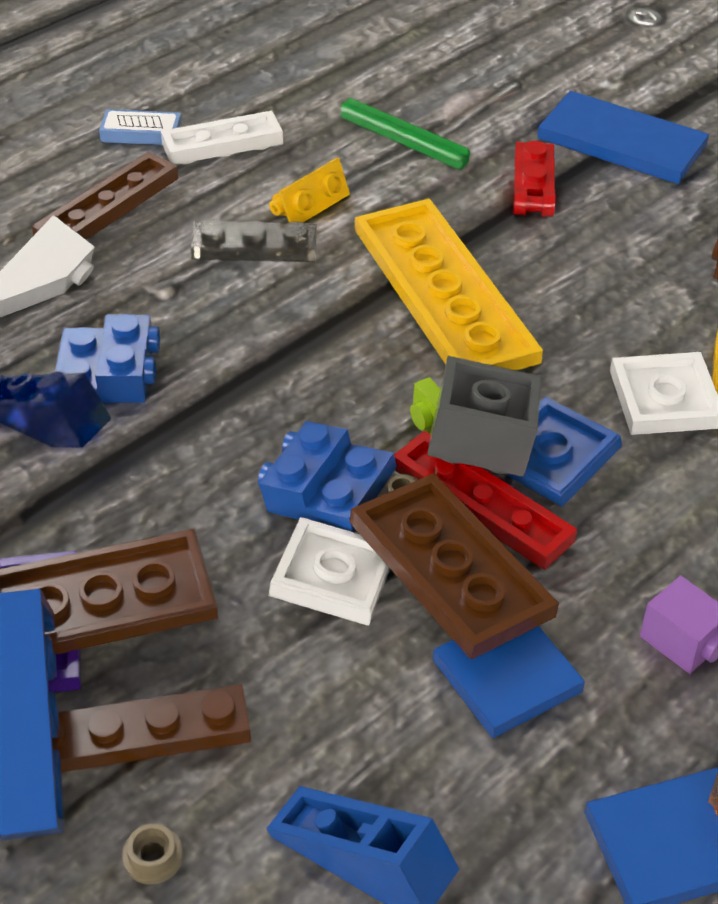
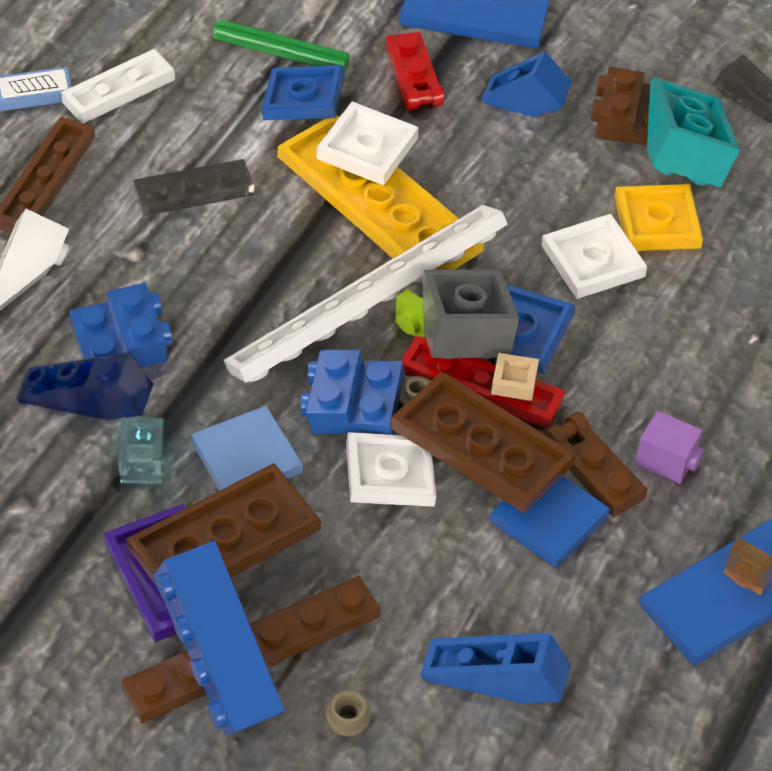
camera: 20 degrees left, 5 degrees up
yellow hinge [269,158,350,229] -> none
none -> clear light blue brick [118,416,165,484]
none -> medium blue tile [191,406,303,491]
none -> white plate [224,205,508,383]
none -> blue tile [261,65,345,121]
none -> white plate [316,102,419,185]
none -> blue slope [481,51,572,118]
none -> tan plate [491,353,539,401]
none -> reddish brown plate [542,412,648,518]

